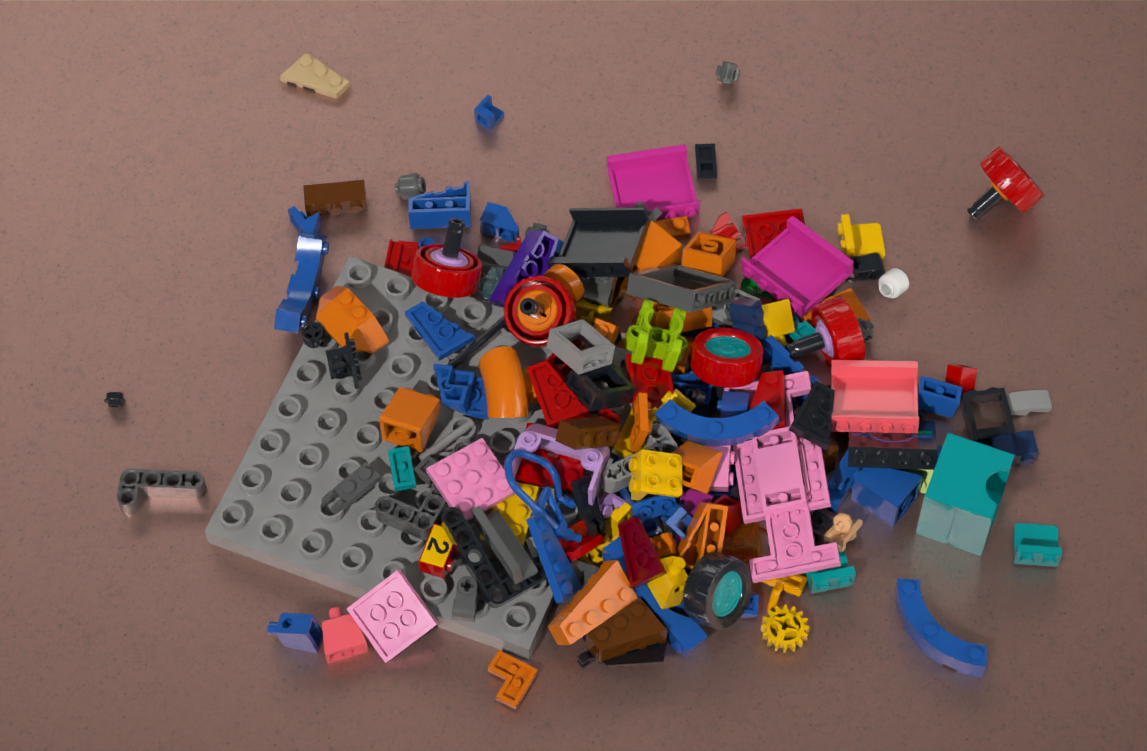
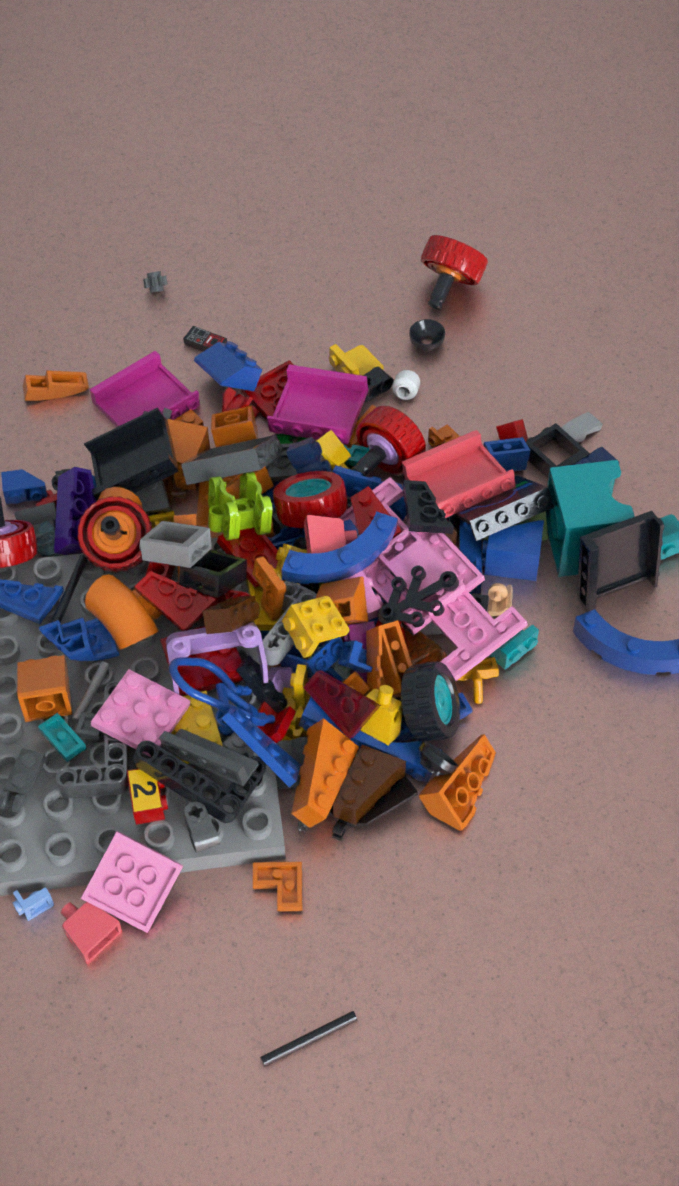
camera: 30 degrees left, 5 degrees down
blue torso [267,613,323,653] -> none
black slope [695,143,717,180] -> none
yellow gear [761,604,810,653] -> none
none -> light blue bracket [12,887,54,921]
none -> orange slope [23,370,89,401]
none -> black tile [183,326,227,351]
none -> blue slope [194,341,263,391]
none -> coral torso [304,515,358,553]
none -> black plant [377,565,459,627]
none -> black piece [409,319,445,351]
none -> orange wedge [418,734,496,831]
none -> black piece [419,740,458,776]
none -> orange bracket [428,424,461,448]
none -> black panel [577,511,664,612]

